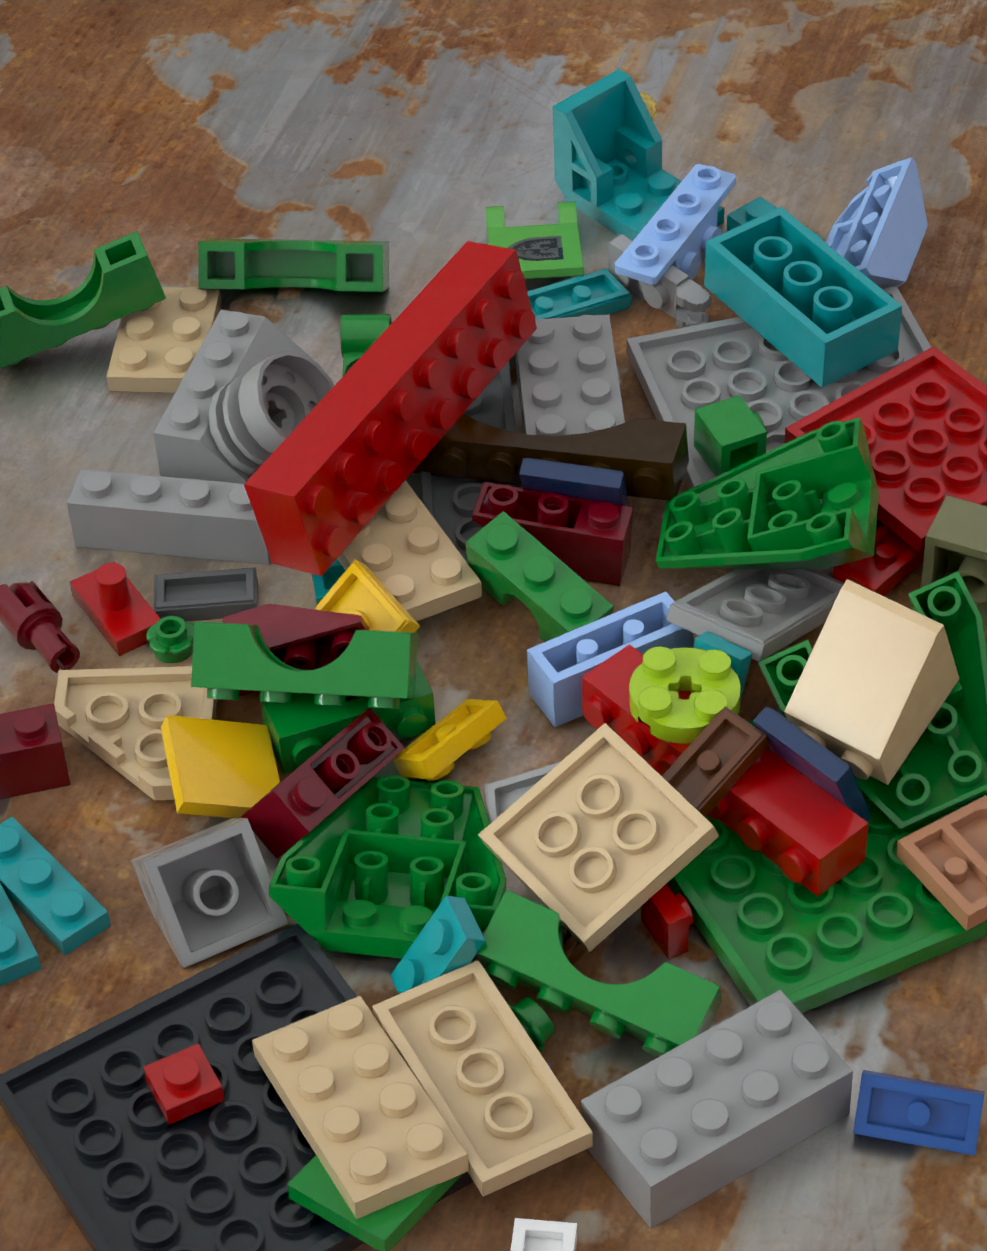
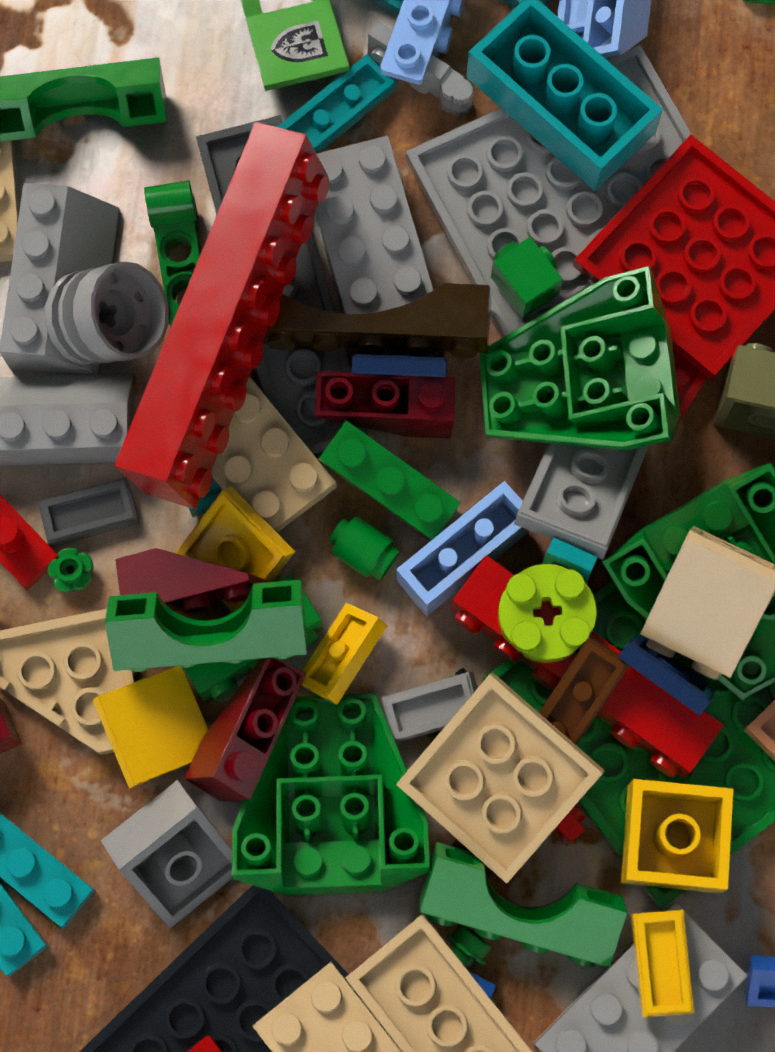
camera: 10 degrees left, 30 degrees up
teal plate [390,896,486,994] -> none
none -> green brick [329,516,401,581]
none -> yellow brick [621,779,733,893]
none -> yellow tile [631,910,694,1017]

